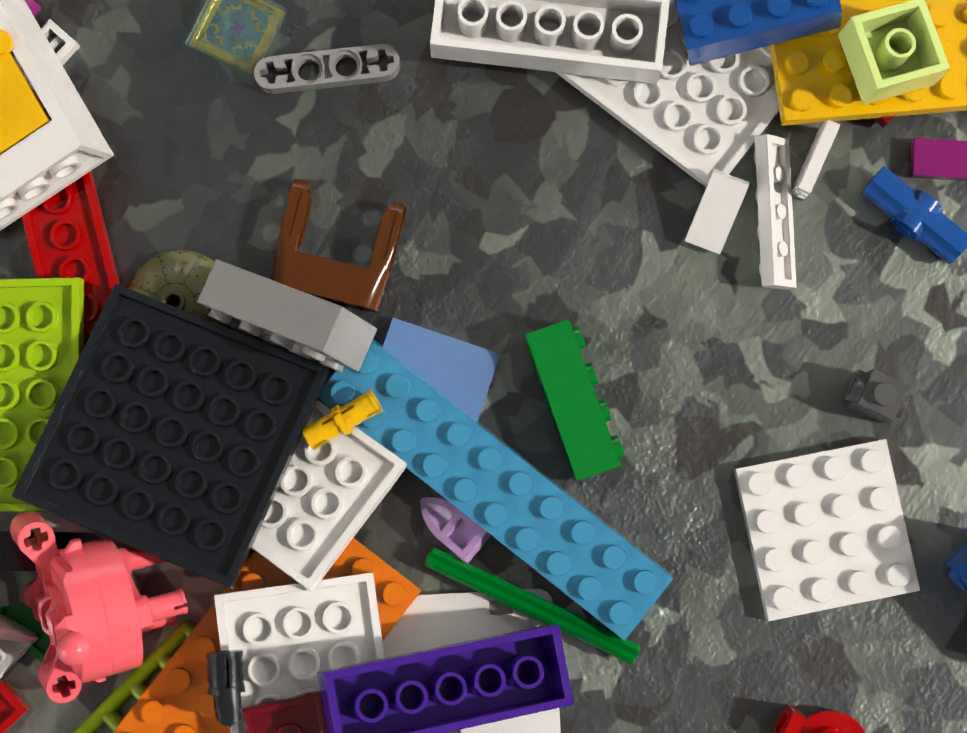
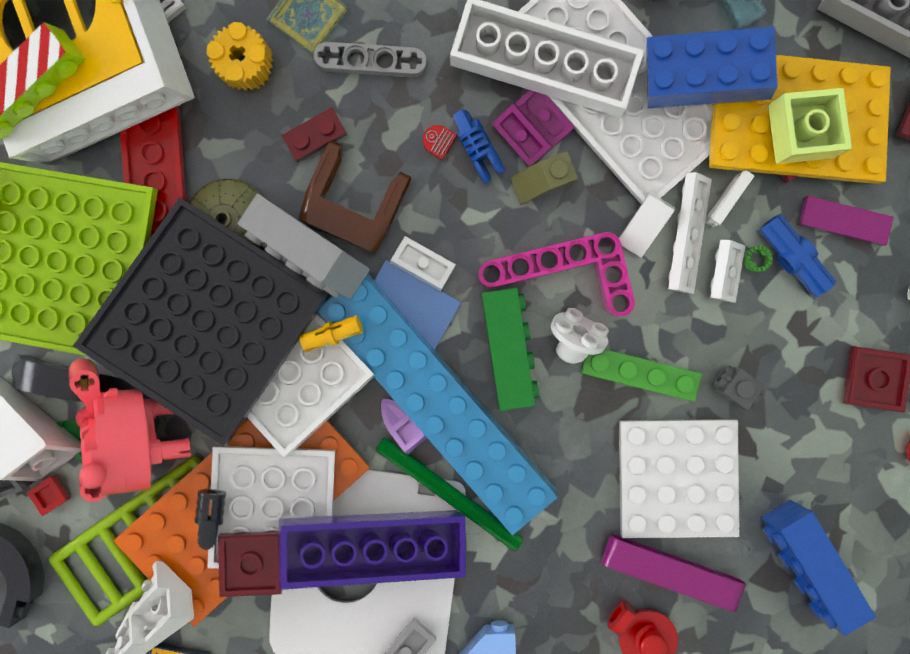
camera: 10 degrees right, 5 degrees up
none -> yellow brick [206,22,273,91]
none -> dark red plate [281,107,347,163]
none -> white plate [390,236,456,292]
none -> red tile [423,125,457,161]
none -> blue hinge [453,109,506,184]
none -> dark pink beam [478,232,635,317]
none -> magenta slope [492,90,575,167]
none -> olive slope [510,151,578,205]
none -> white plate [551,308,609,364]
none -> bright green plate [580,349,702,402]
none -> magenta beam [601,534,746,612]
none -> white plate [710,240,745,303]
none -> bright green bush [743,245,773,272]

